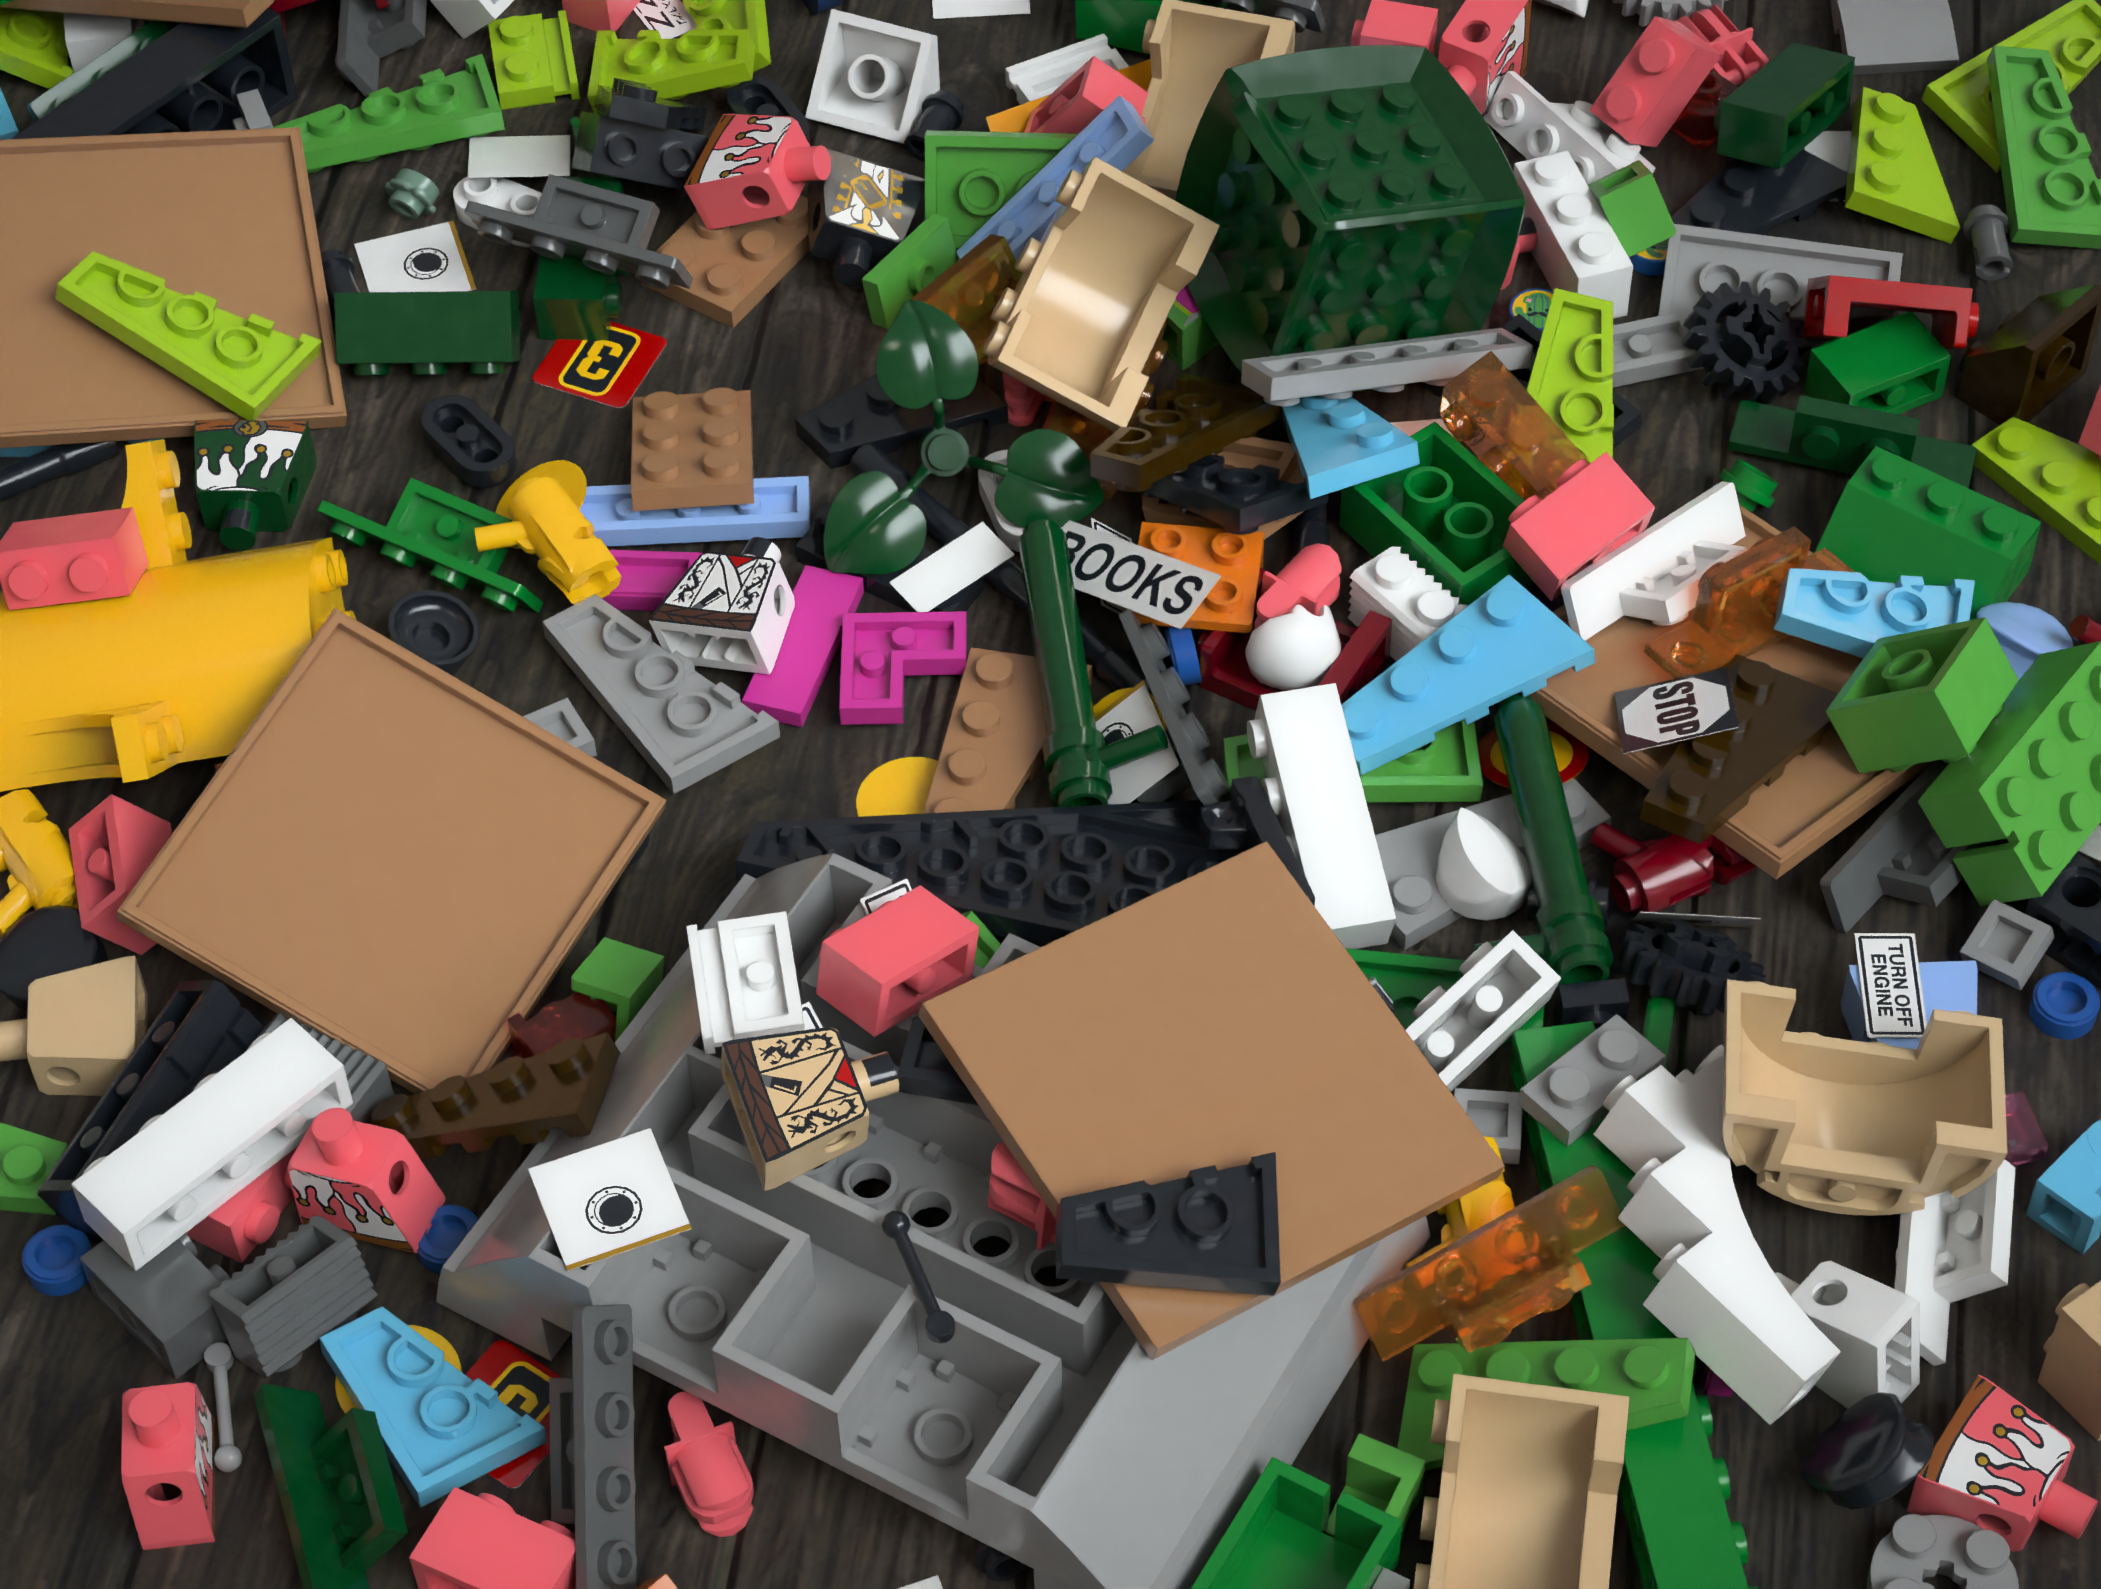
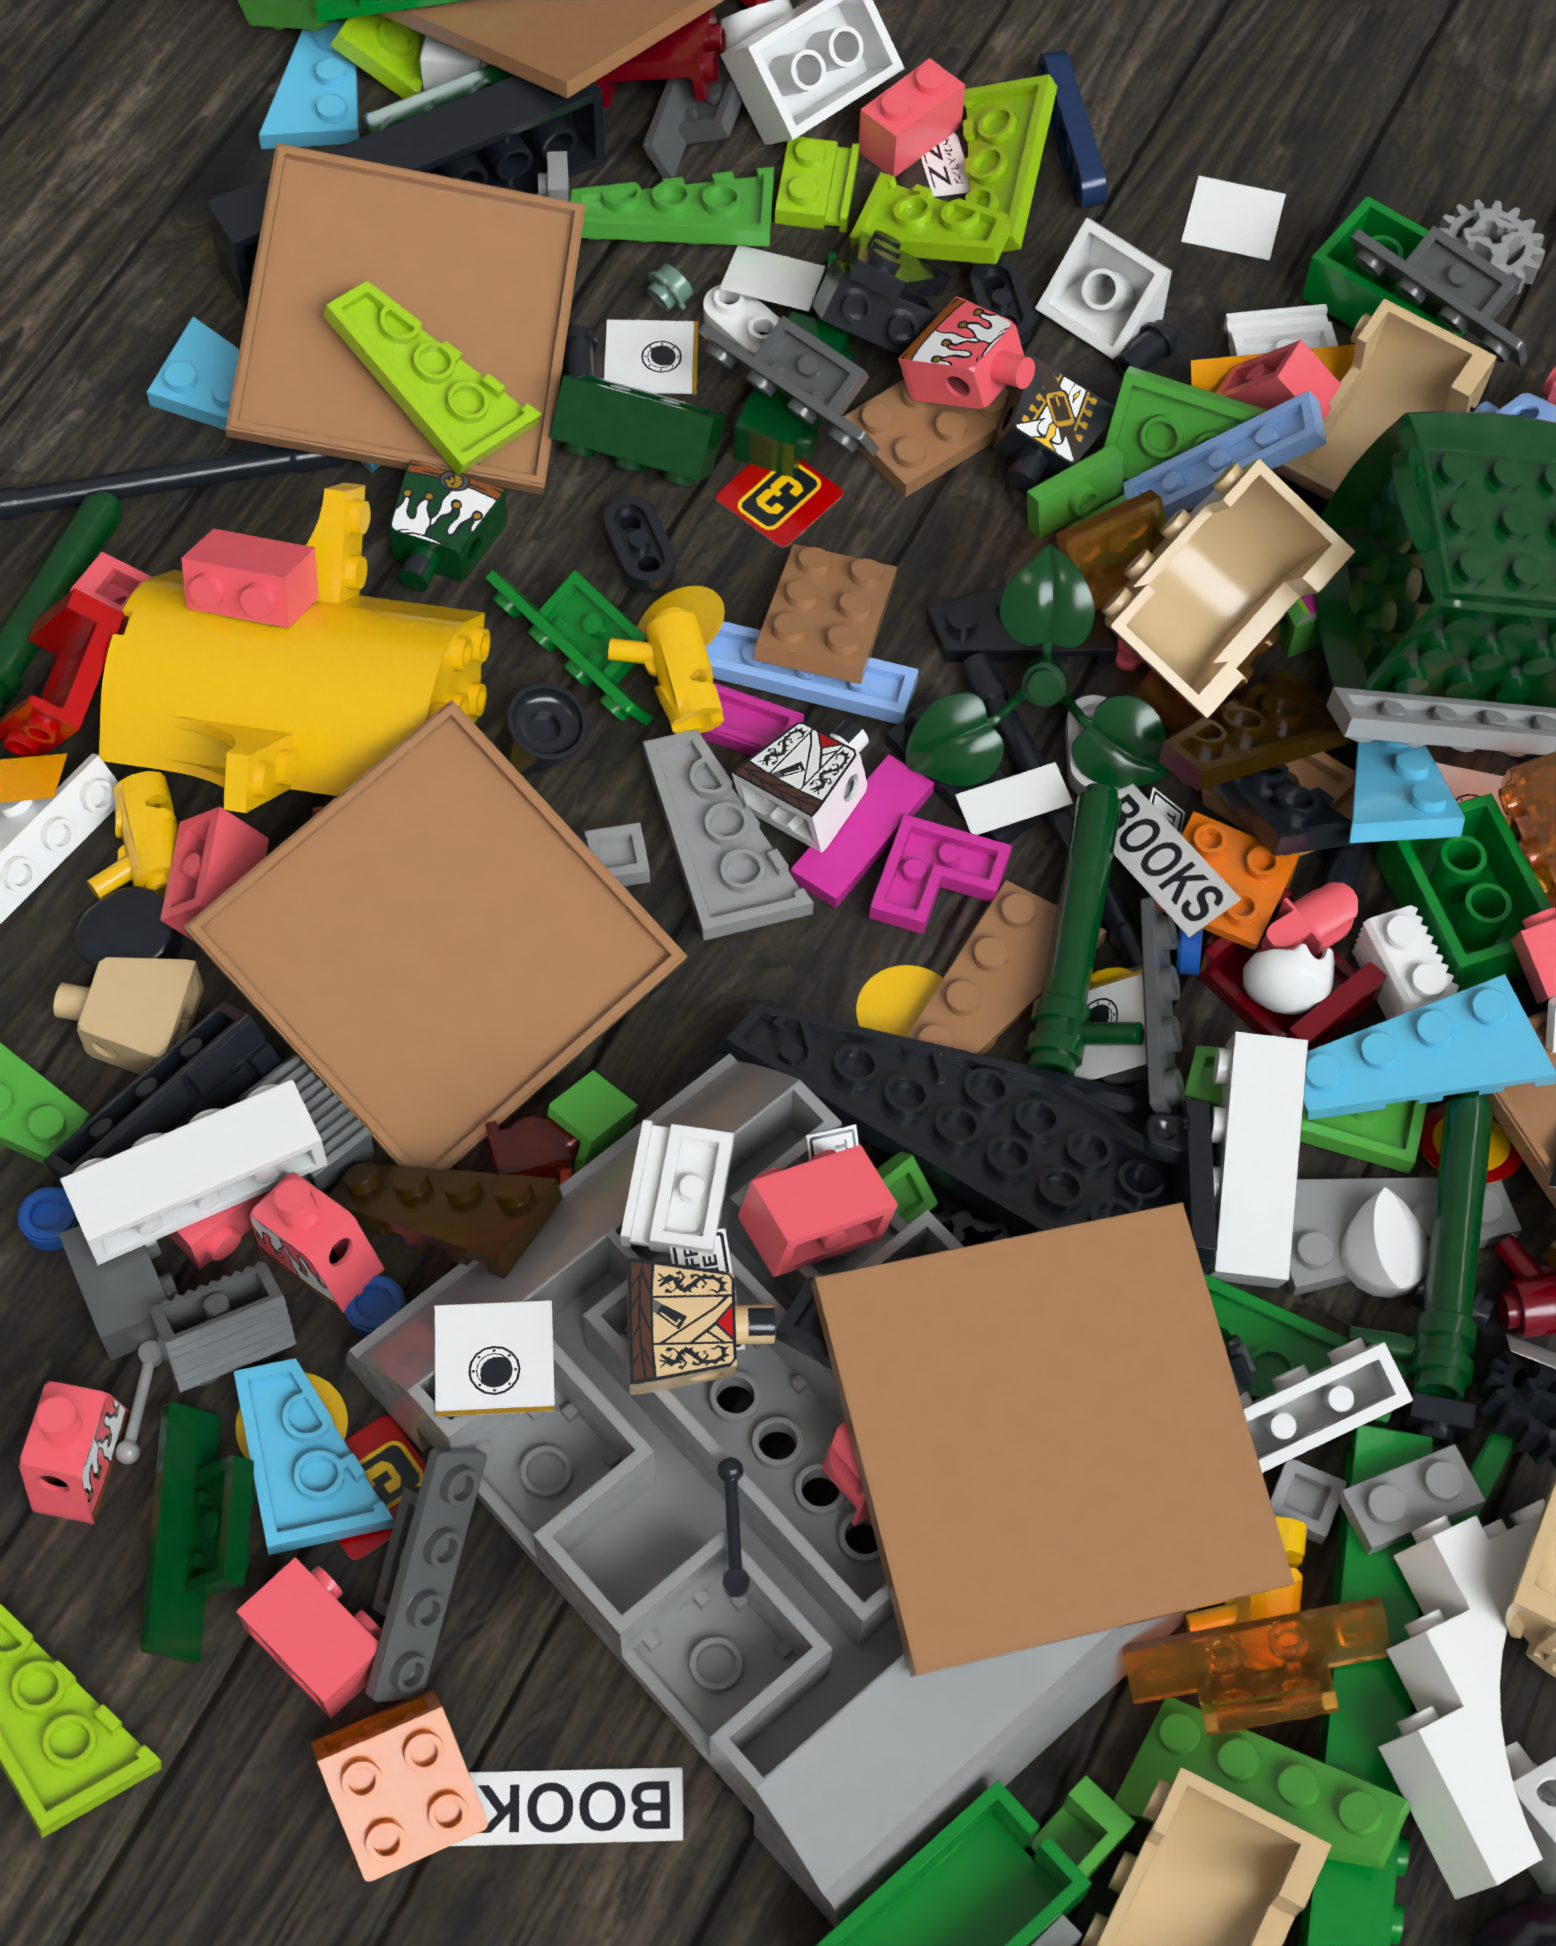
camera: 15 degrees right, 10 degrees up
coral arm [664,1391,754,1537] -> none
black wing [1056,1152,1281,1296] -> none

